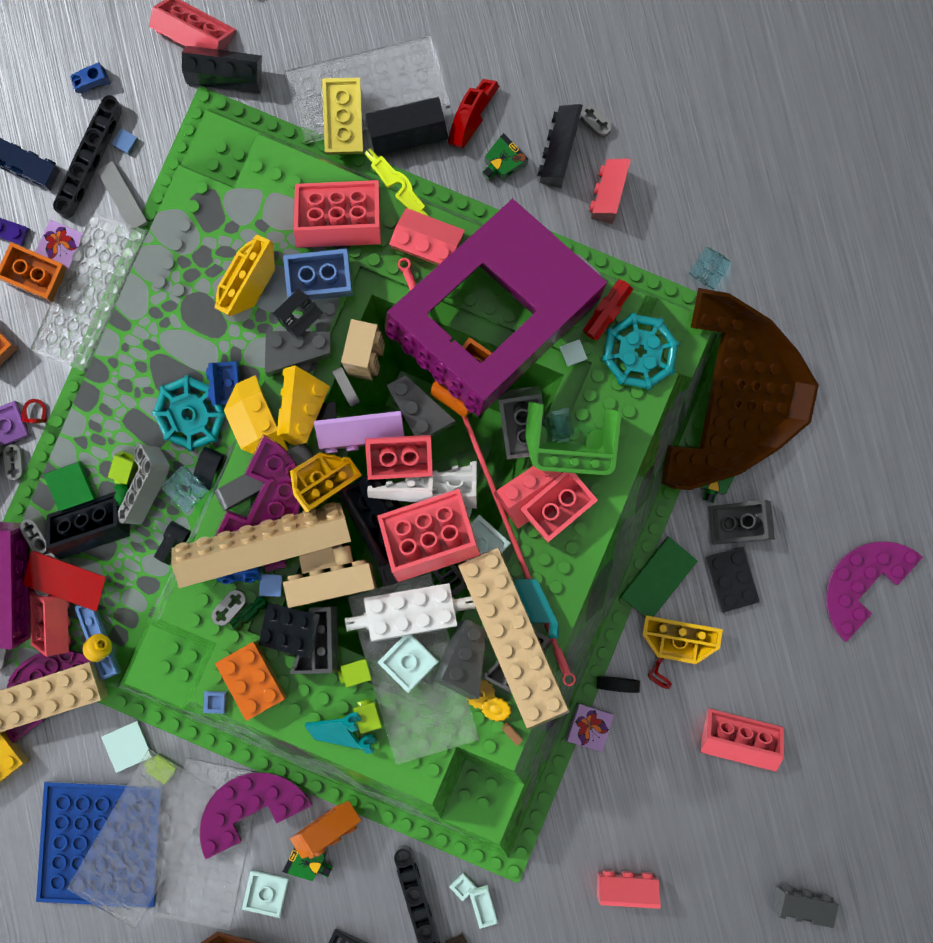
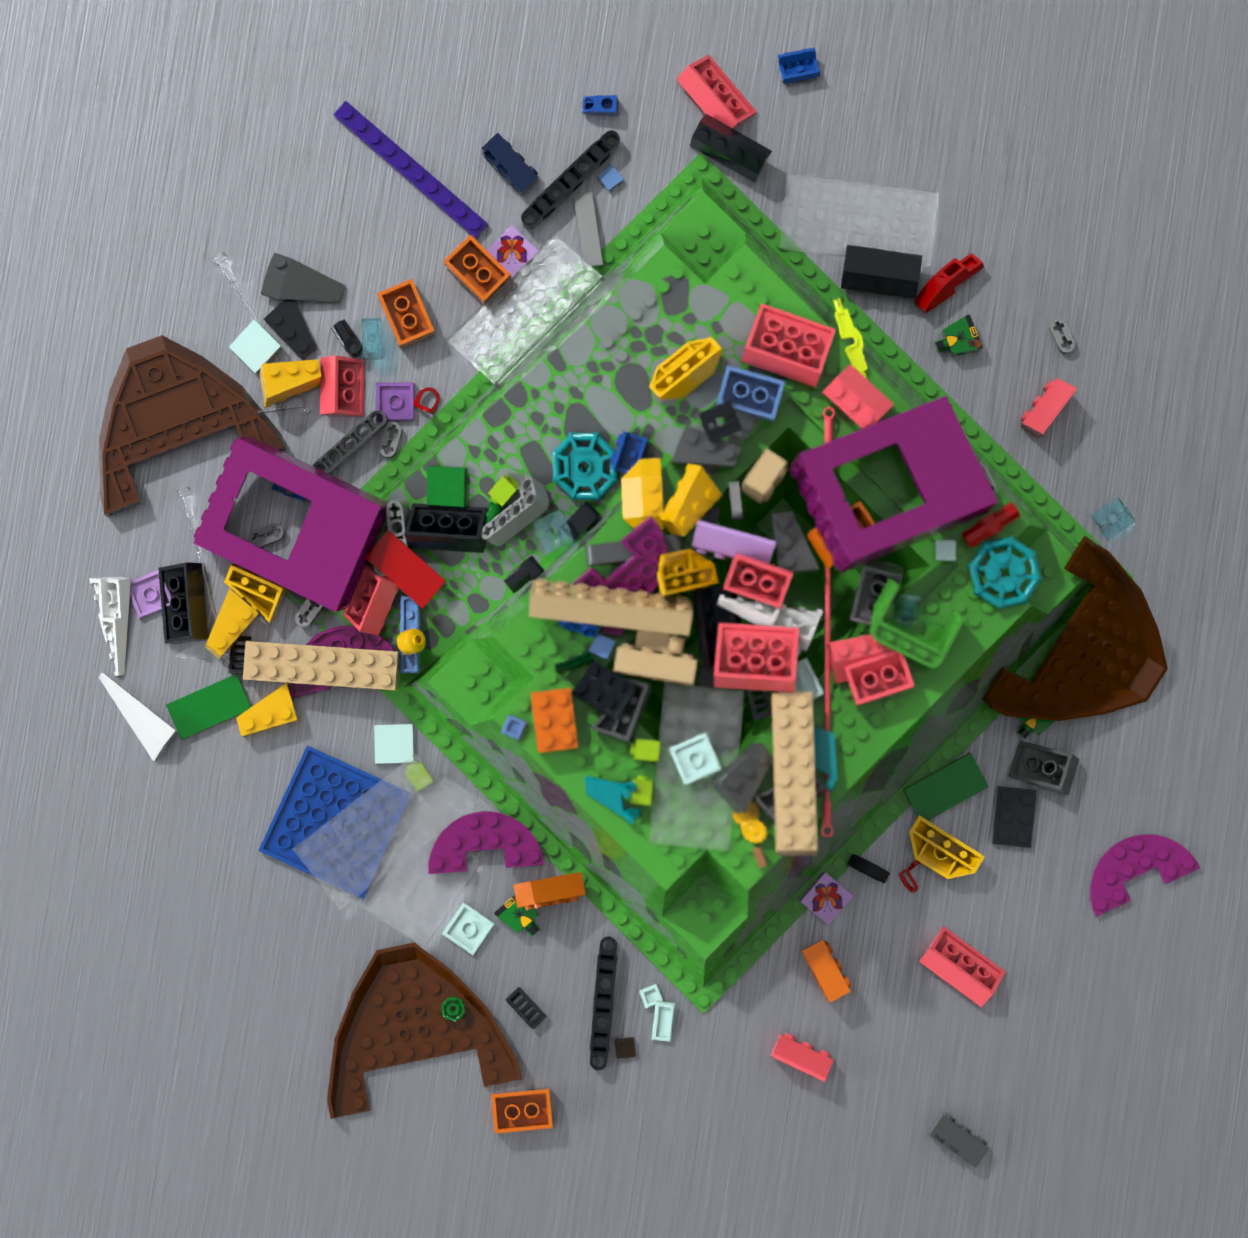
camera: 20 degrees right, 0 degrees up
light grey beam [211,590,247,626] -> none
light yellow plate [322,78,363,155] -> none
white plate [345,583,475,642] -> none
black slope [537,104,583,188] -> none
none -> orange brick [801,940,852,1003]

